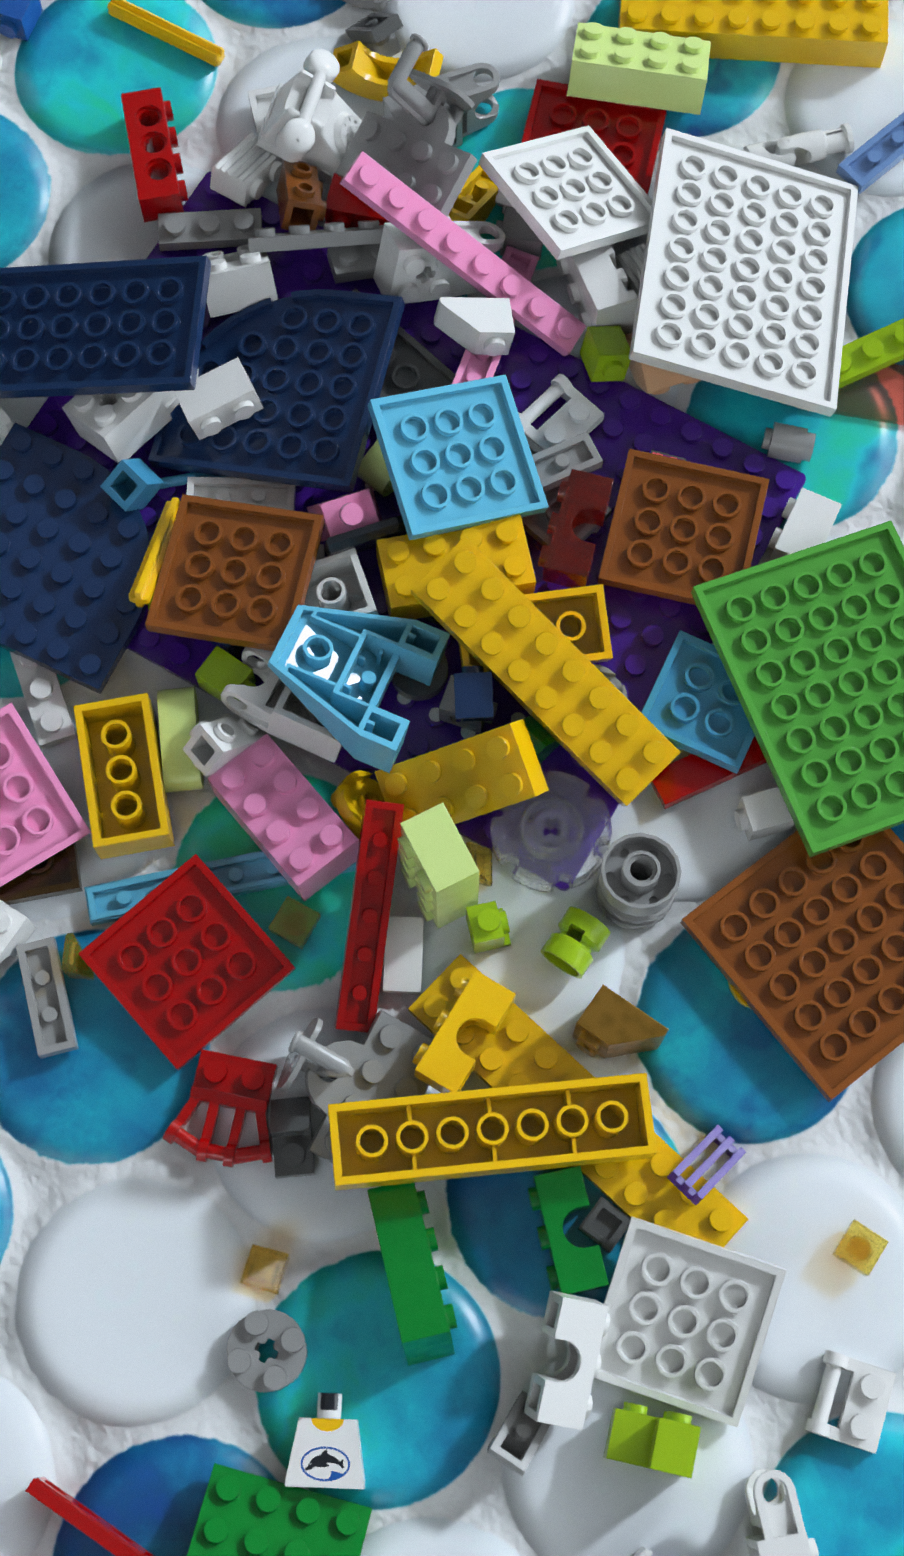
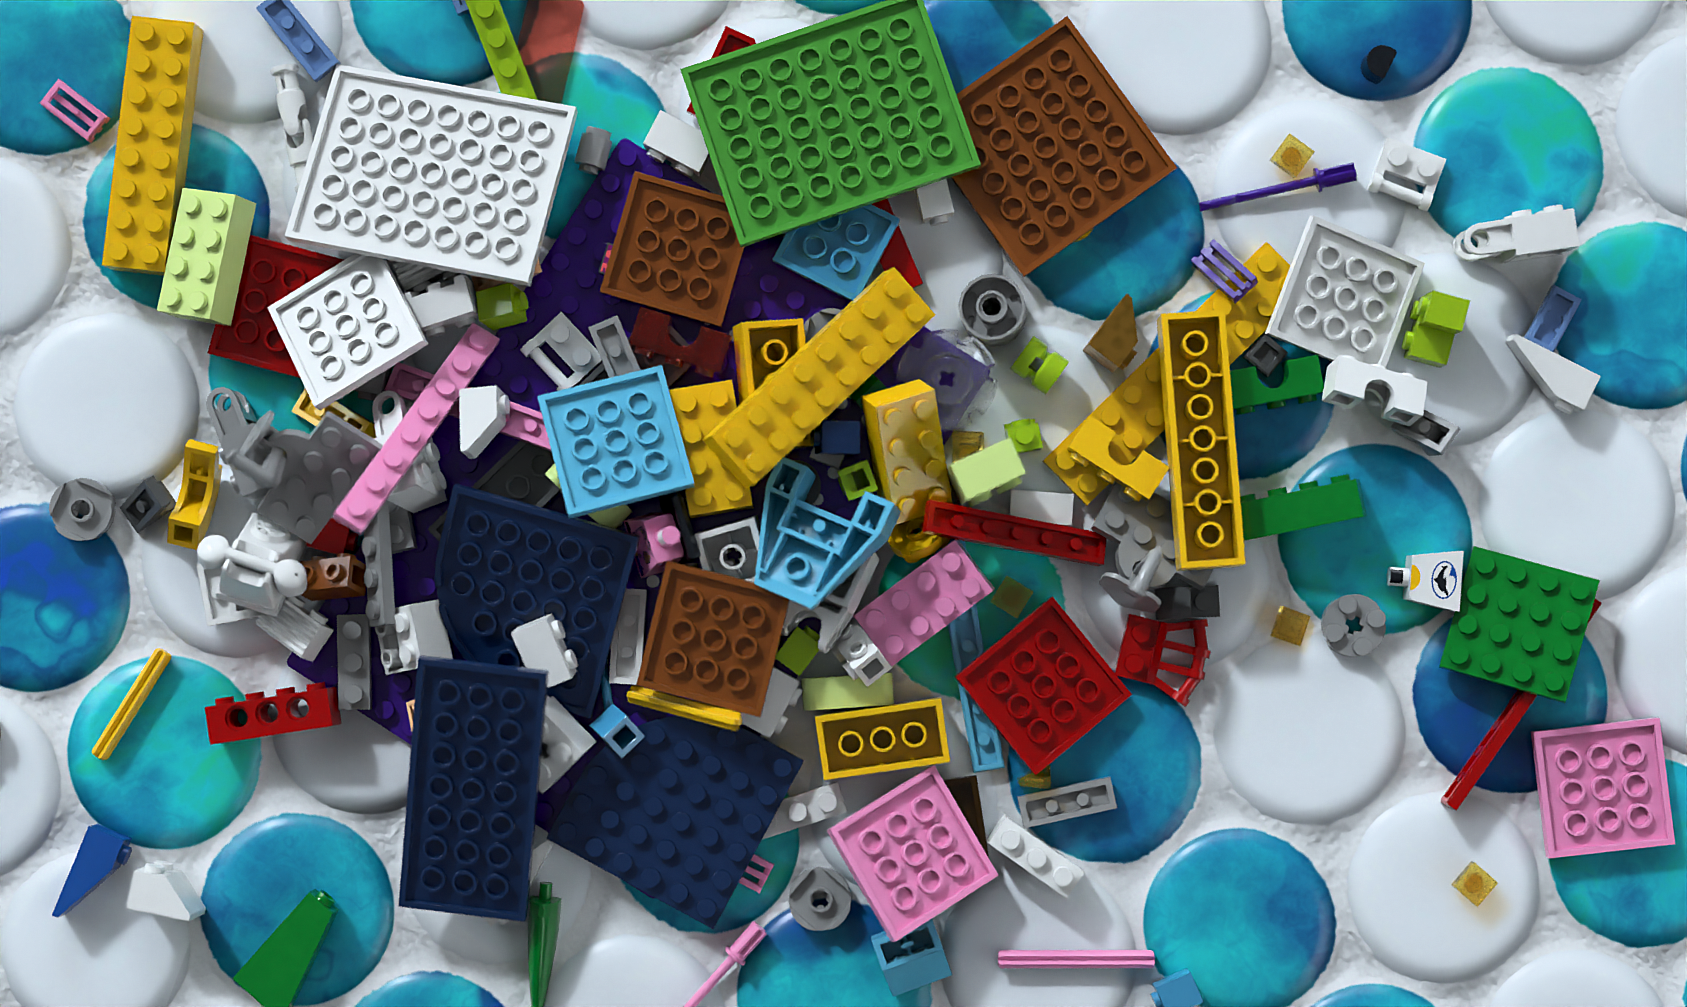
camera: 85 degrees left, 15 degrees up
none -> white brick [740,667,803,738]
none -> lime brick [837,460,878,501]
none -> dark purple piece [1199,162,1357,212]

